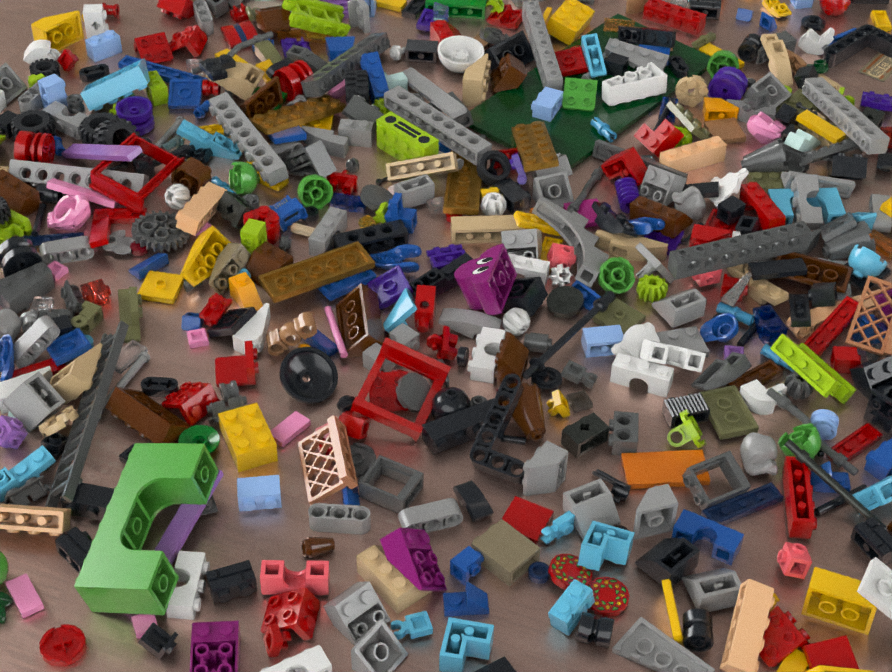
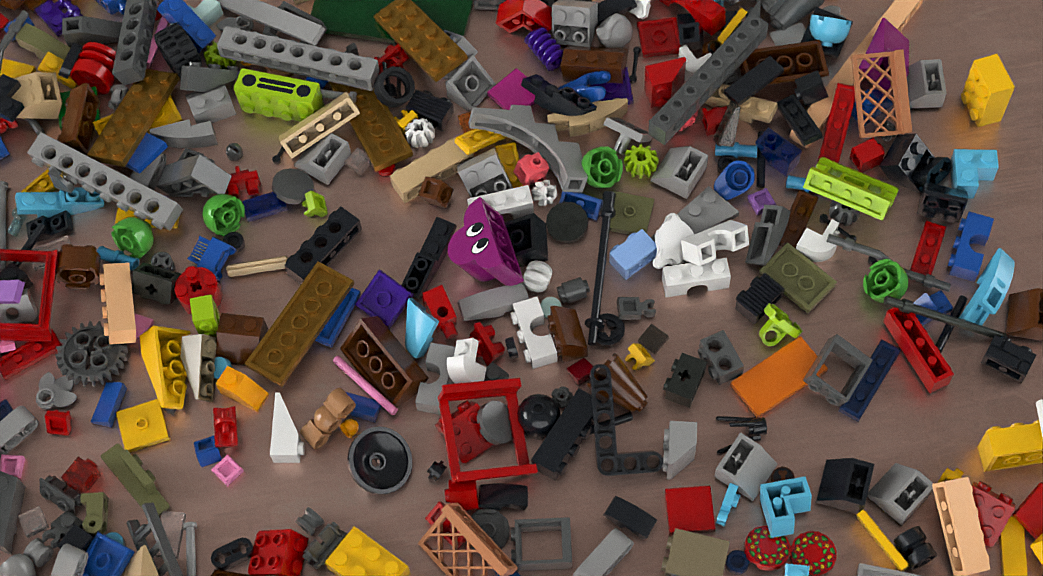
camera: 25 degrees left, 20 degrees up
red tile [89,217,111,249] -> none
dark red tile [130,241,149,256] -> none
white piece [164,183,191,210] -> none
blue pin [193,100,210,119] -> none
black tile [207,307,257,337] -> none
red bracket [215,340,259,388] -> none
bright pink tile [270,411,311,447] -> none
dark grey plate [279,235,292,252] -> none
light grey arch [308,207,348,256] -> none
clear yellow plate [358,215,376,229] -> none
blue animal [370,244,422,273] -> none
blue brick [384,192,418,234] -> none
dark purple plate [426,244,466,270] -> none
dark purple plate [509,152,527,185] -> none
dark grey bar [567,163,603,213] -> none
light grey slope [633,484,678,540] -> none
blue arch [672,509,744,566] -> none
black brick [716,195,746,226] -> none
light grey piece [740,432,779,476] -> none
coral brick [777,542,812,579] -> none
light blue wheel [810,409,839,441] -> none
none -> red tile [45,409,71,435]
none -> dark grey tile [48,168,75,193]
none -> reddish brown brick [418,176,454,208]
none -> white brick [447,338,486,384]
none -> black slope [479,484,528,510]

